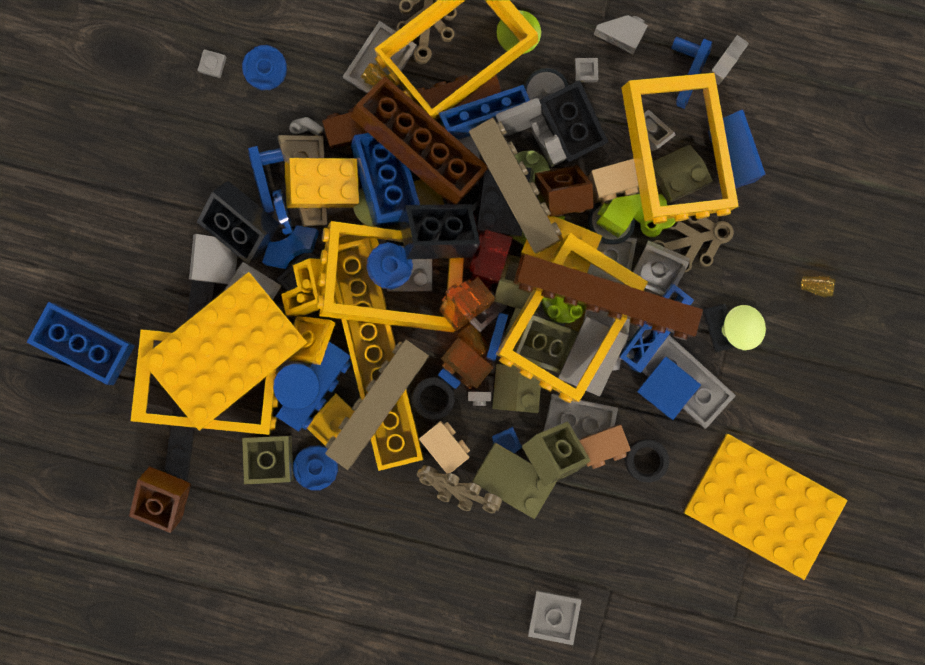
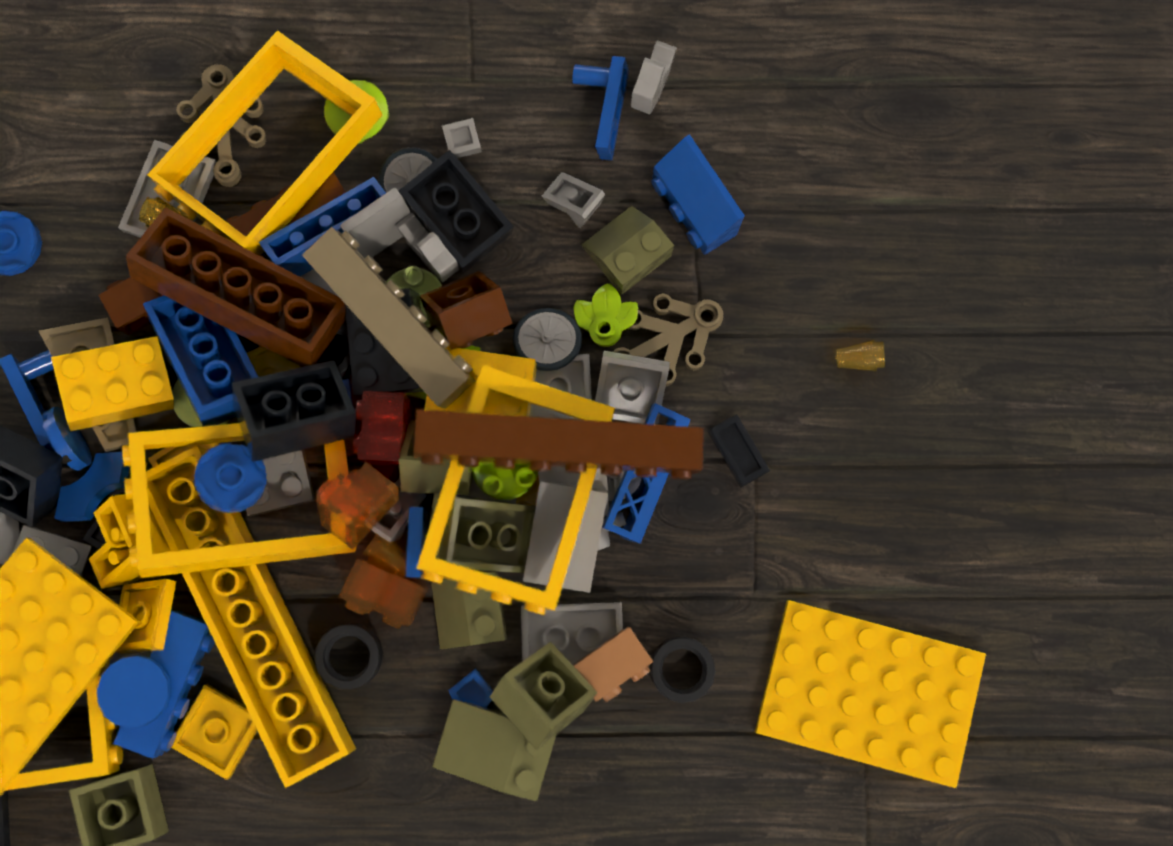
camera: 20 degrees left, 5 degrees down
light grey arm [289,117,324,136] -> none
blue tile [293,445,338,490] -> none
dark tan brick [325,340,429,470] -> none
dark tan plant [417,465,502,513] -> none
tan brick [419,421,470,473] -> none
blue tile [438,369,461,389] -> none
light grey plate [468,392,491,406] -> none
tan brick [588,159,639,205] -> none
light grey slope [594,15,648,54] -> none
lime slope [596,194,642,238] -> none
yellow window [621,73,739,224] -> none
blue tile [636,356,701,420] -> none
light grey tile [642,335,736,429] -> none
yellowish green dish [722,305,766,350] -> none

